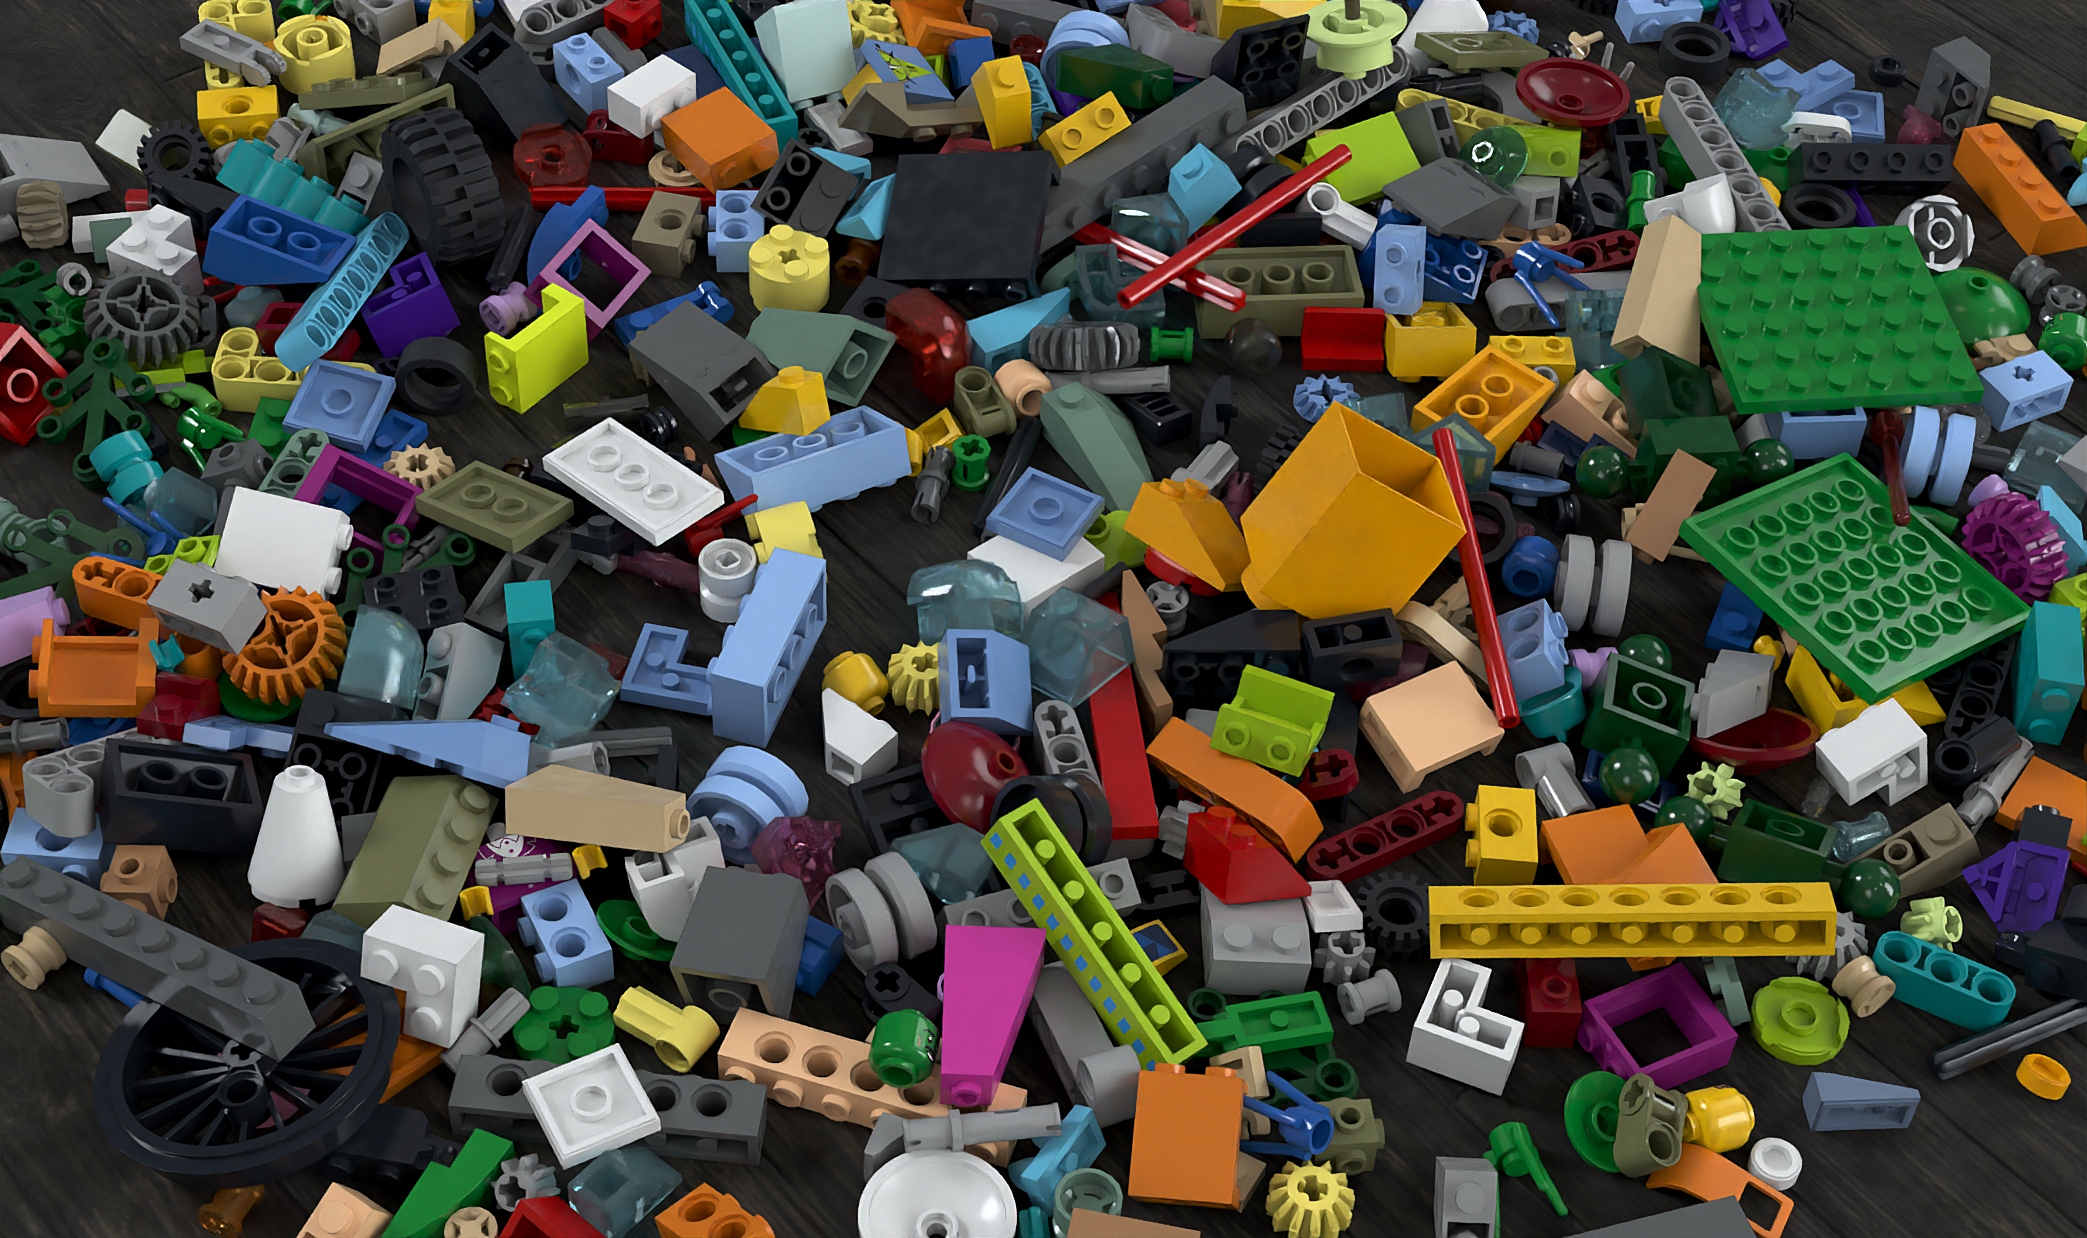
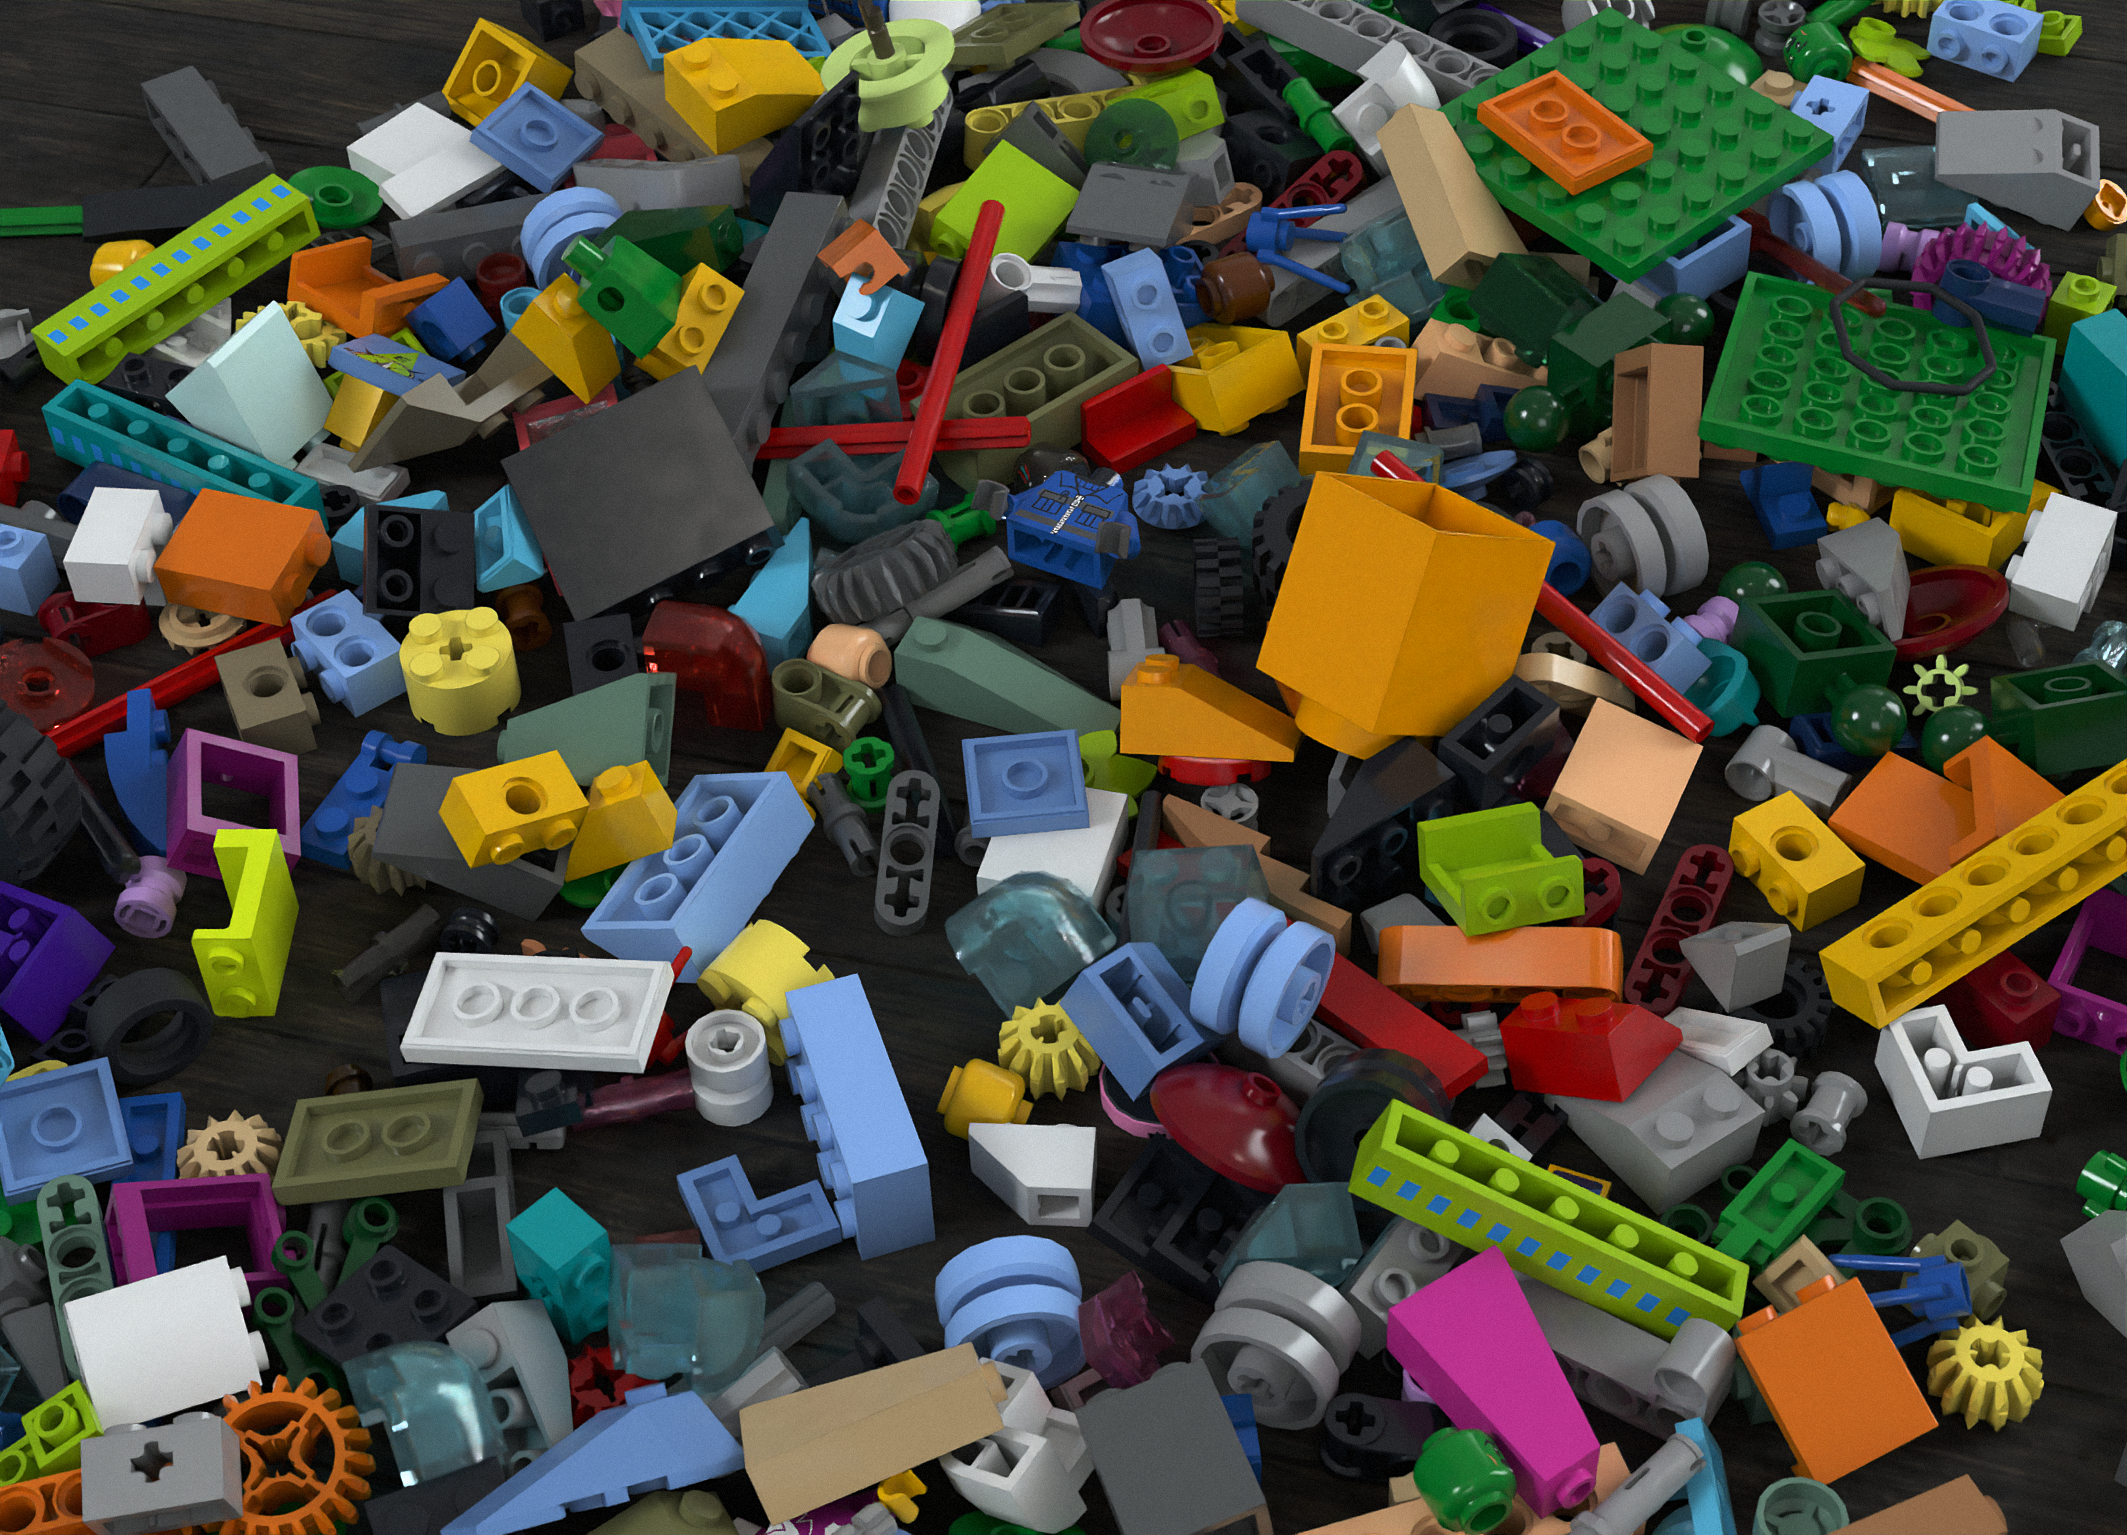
camera: 30 degrees left, 0 degrees up
none -> yellow brick [438,750,590,869]
none -> green torso [561,234,684,360]
none -> orange hinge [816,218,910,295]
none -> dark grey beam [874,770,940,937]
none -> blue torso [970,467,1141,590]
none -> light blue wheel [1190,897,1336,1059]
none -> reddish brown head [1195,251,1275,325]
none -> orange tile [1477,70,1654,196]
none -> light grey slope [1679,921,1791,1013]
none -> black piece [1829,277,1997,396]
none -> dark blue piece [1931,259,2046,338]

